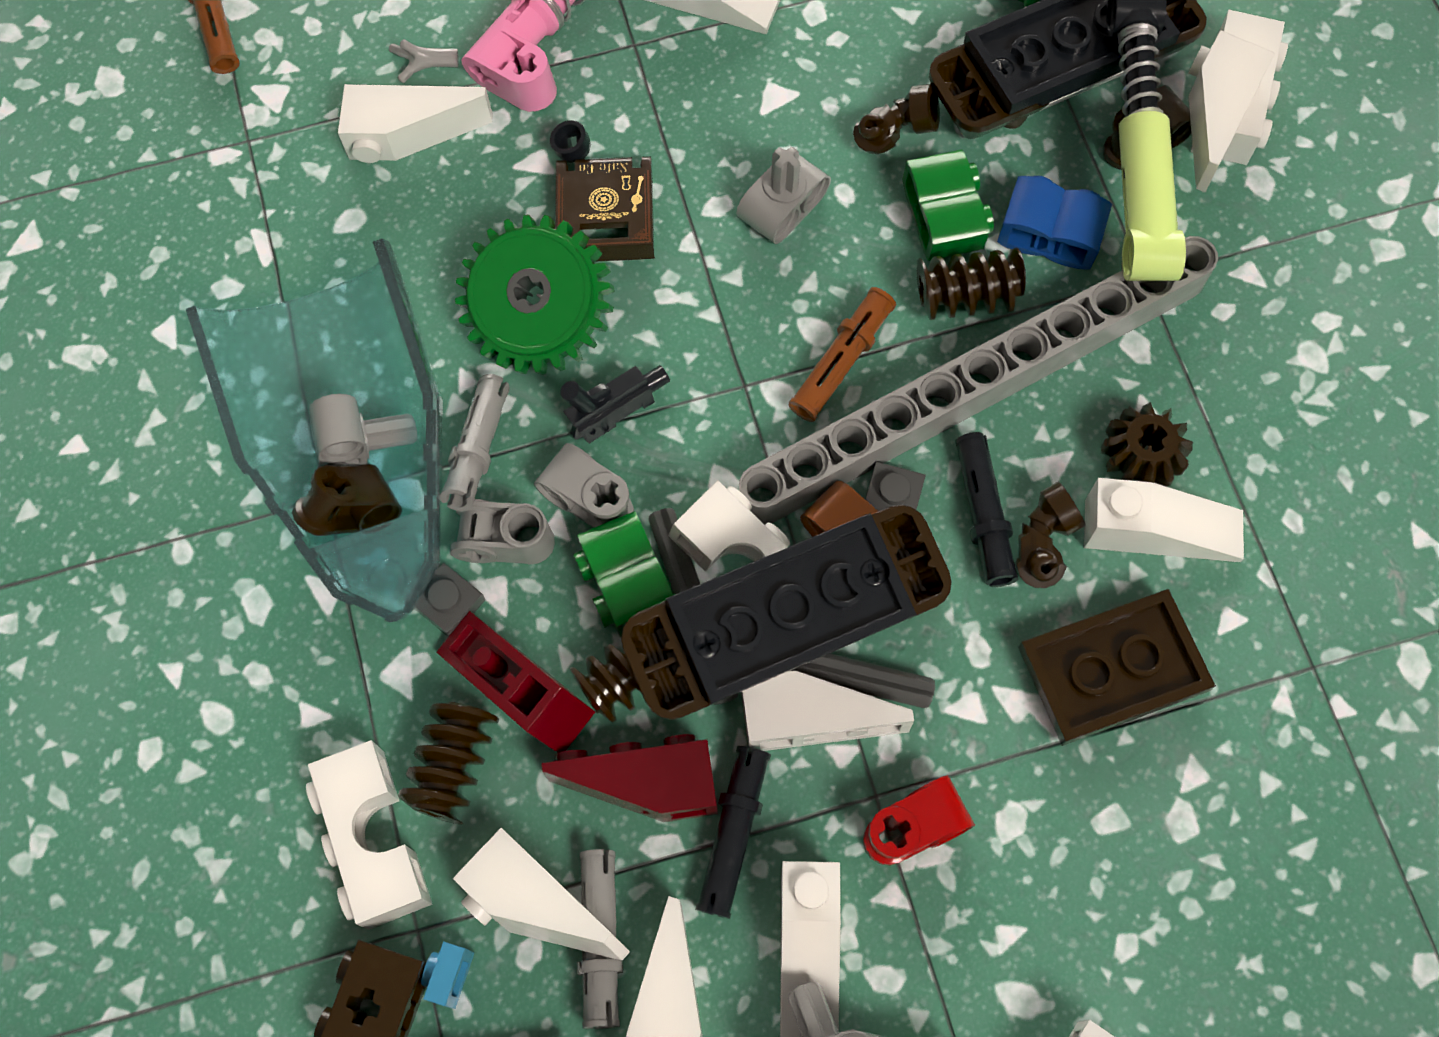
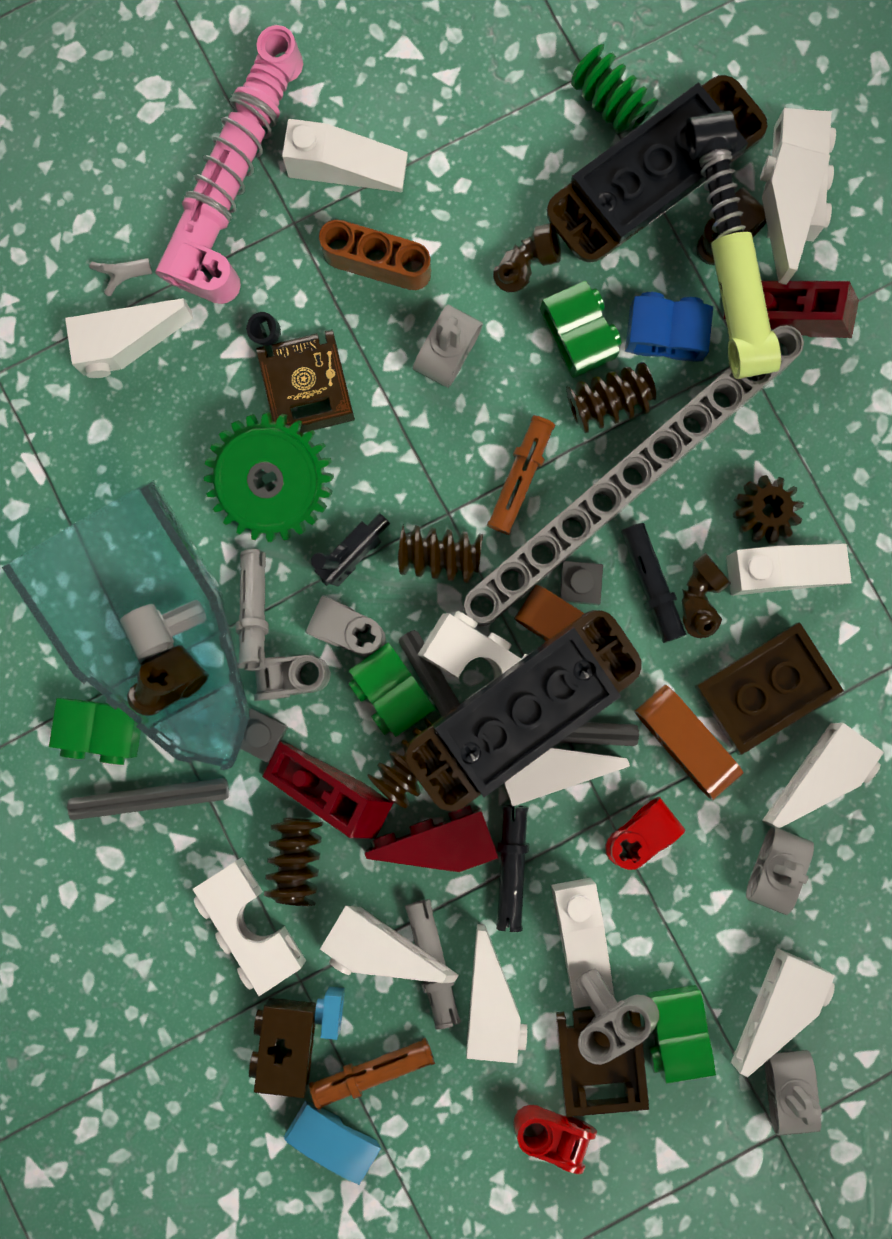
camera: 10 degrees left, 15 degrees up
none -> green brick [49,698,143,765]
none -> dark grey axle [67,778,229,820]
none -> dark orange beam [319,219,431,291]
none -> dark brown piece [398,524,483,583]
none -> dark orange beam [634,685,744,801]
none -> dark red slope [724,281,859,338]
none -> light grey beam [746,827,814,915]
none -> white slope [762,723,884,828]

